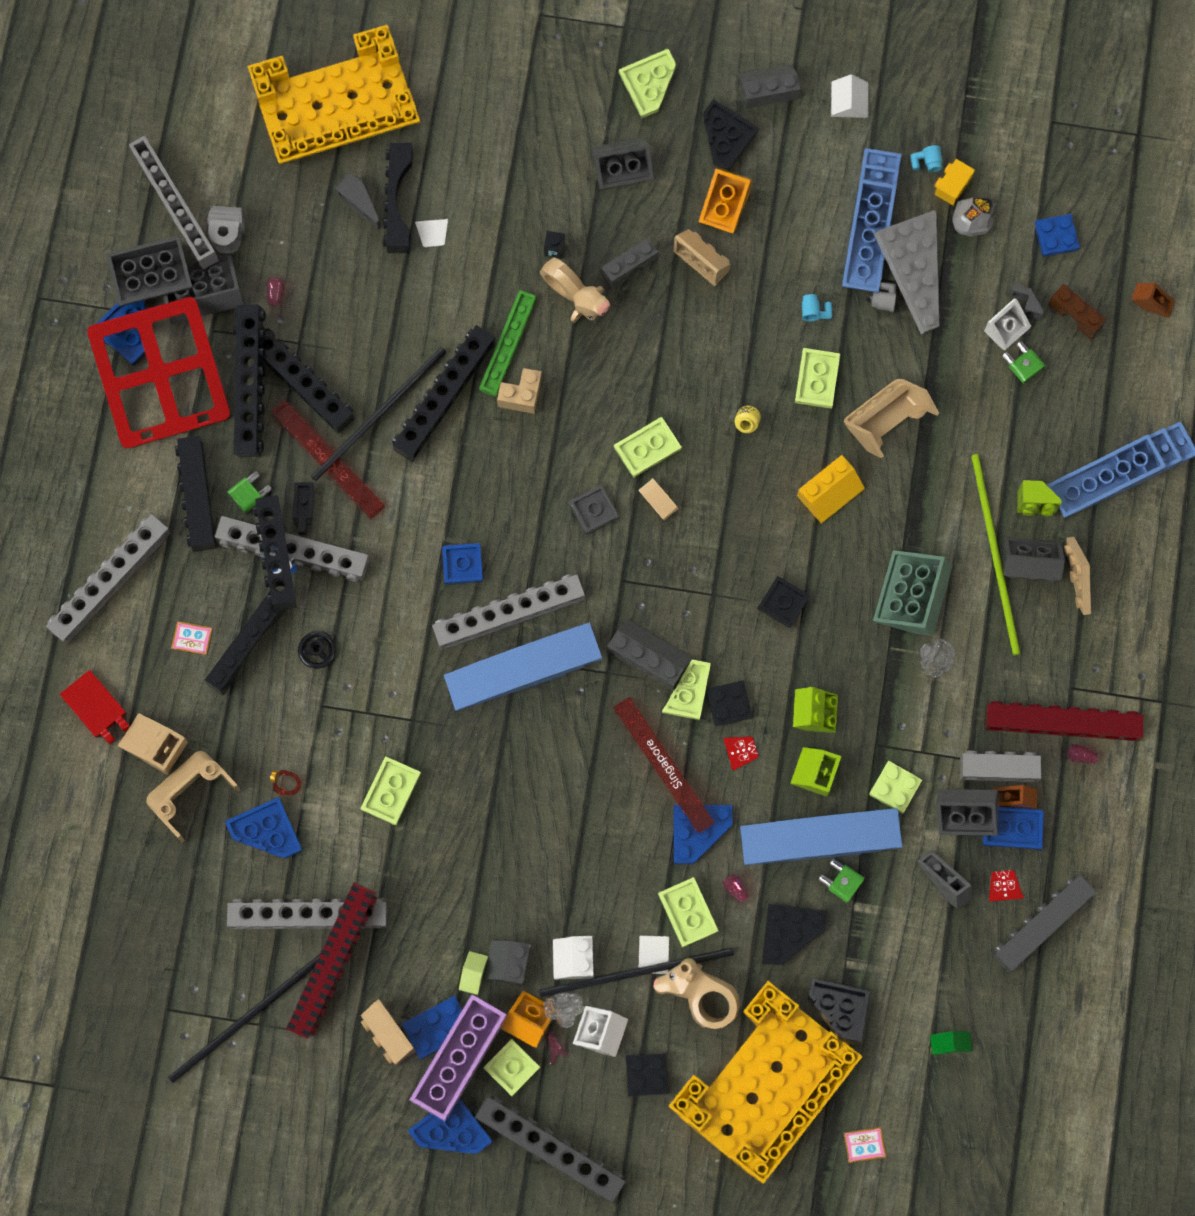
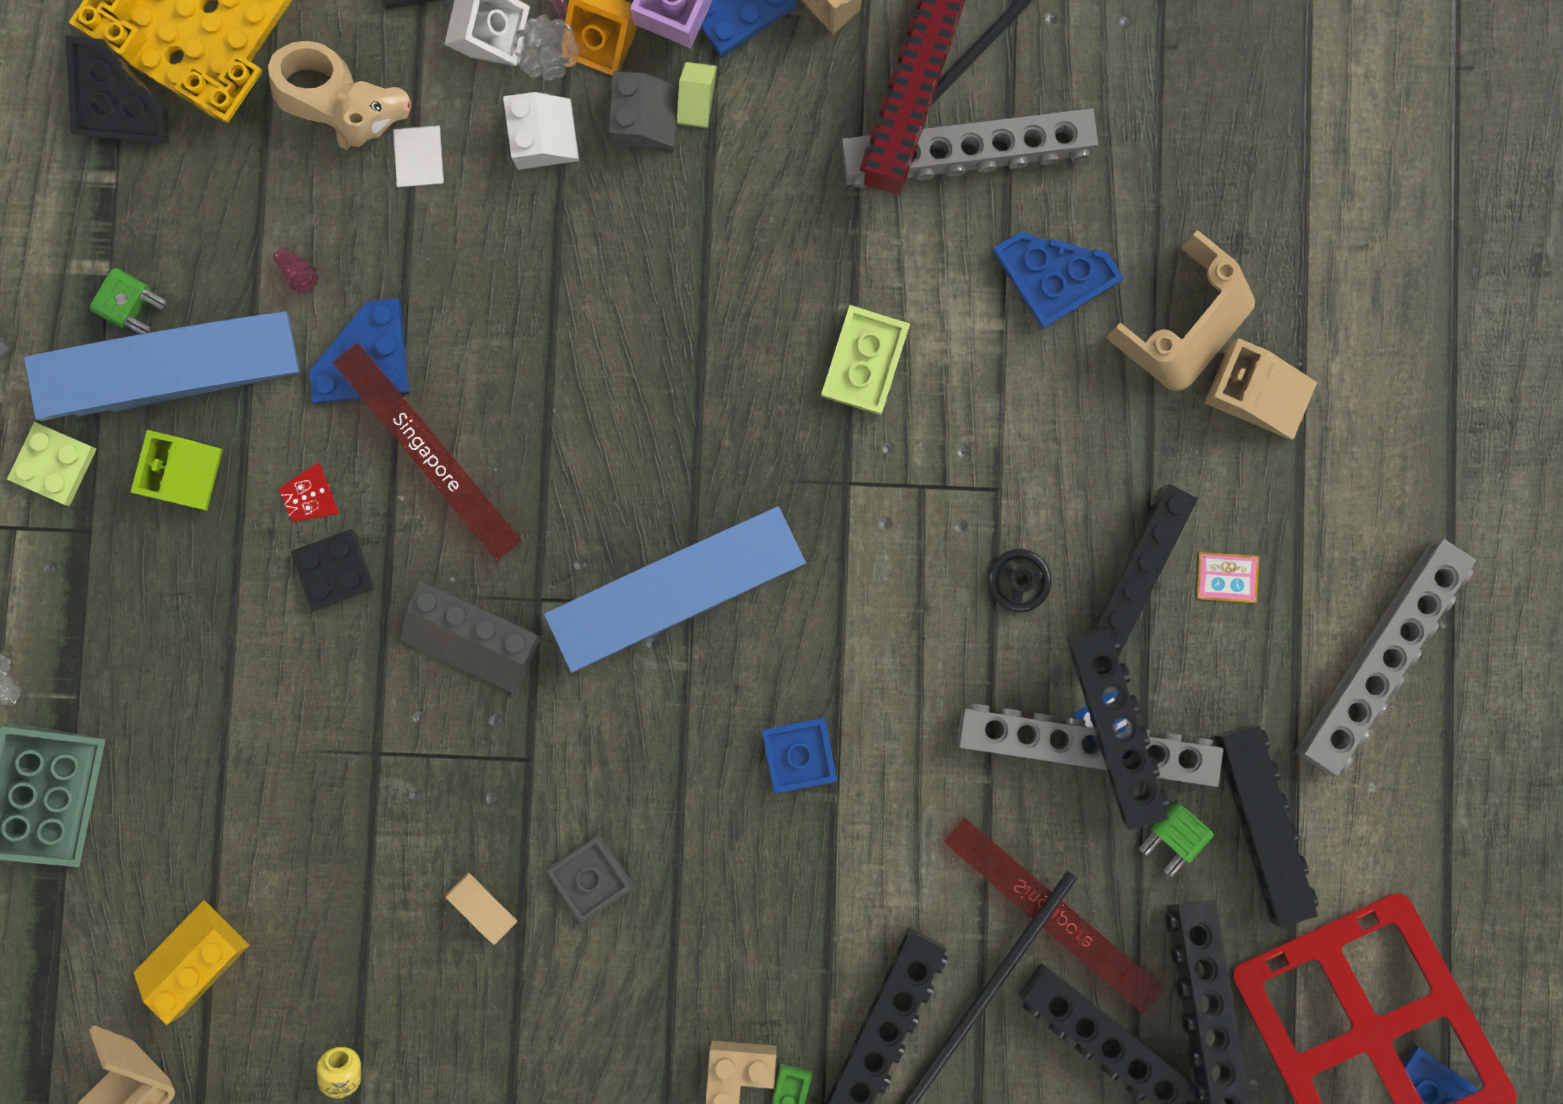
camera: 175 degrees right, 10 degrees up
red tile [59,670,130,745] -> none
clear red piece [270,770,301,796] -> none
black hinge [293,482,314,535] -> none
light grey brick [432,574,585,651] -> none
black piece [539,948,734,997] -> none
yellowish green plate [614,417,682,478] -> none
yellowish green plate [658,877,718,948] -> none
yellowish green wing [662,660,711,720] -> none
black plate [757,576,810,628] -> none
black plate [762,904,827,966] -> none
lime slope [793,687,838,733] -> none

